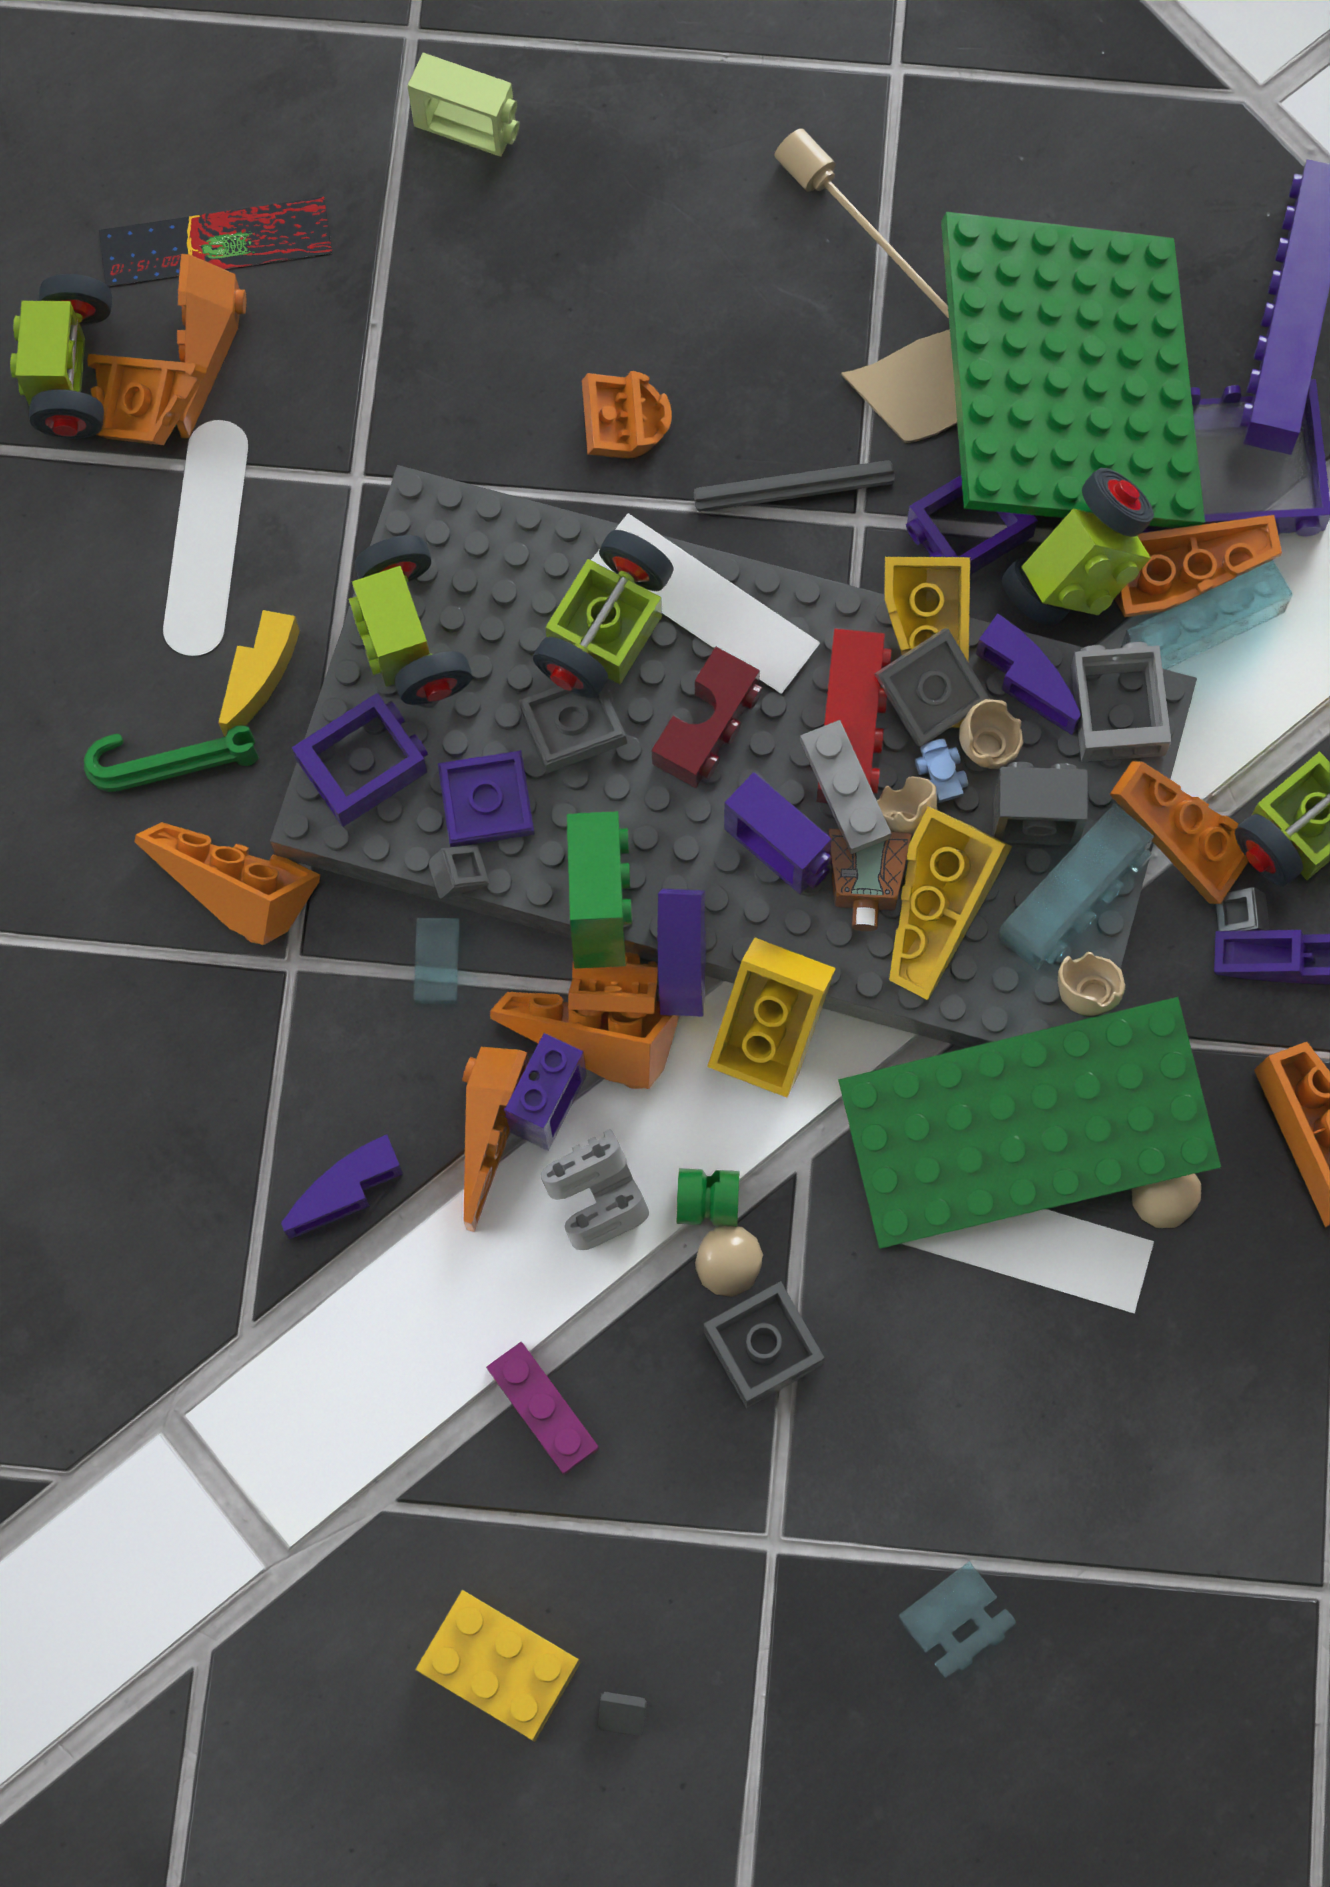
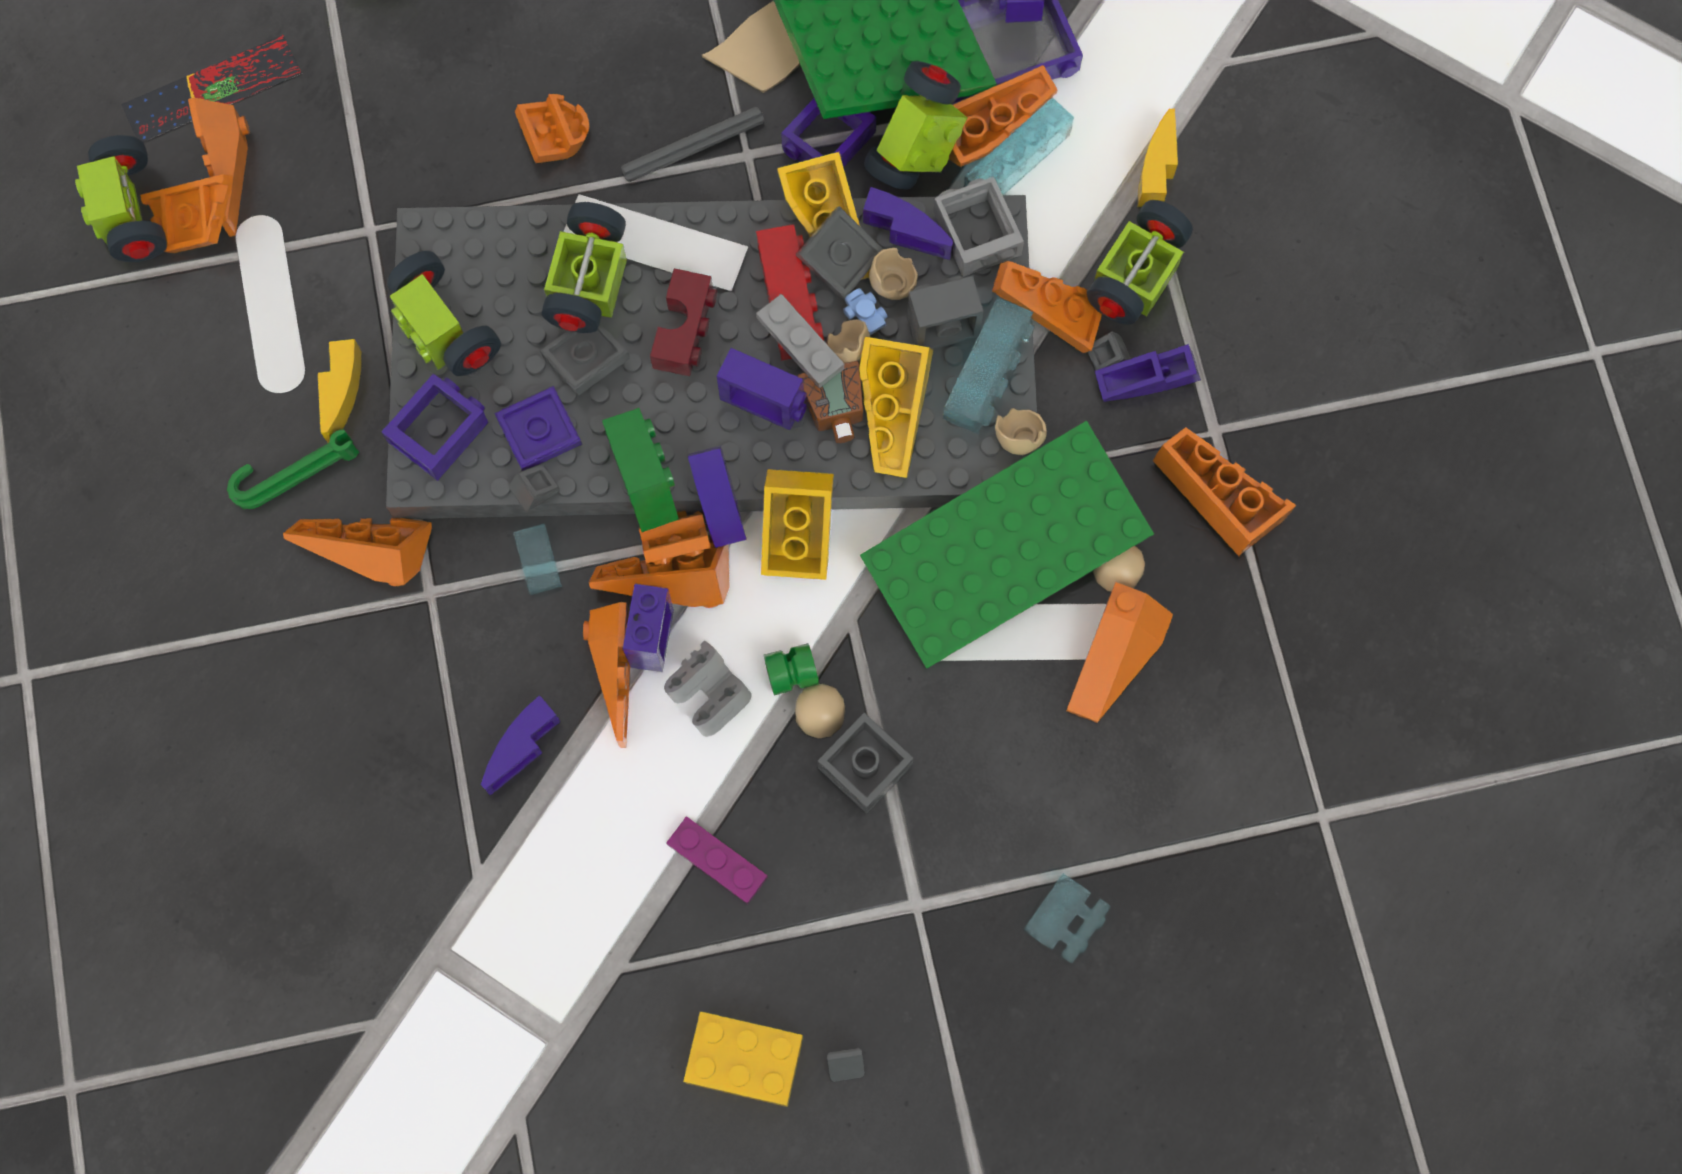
camera: 20 degrees left, 0 degrees up
none -> orange wedge [1066,582,1173,723]

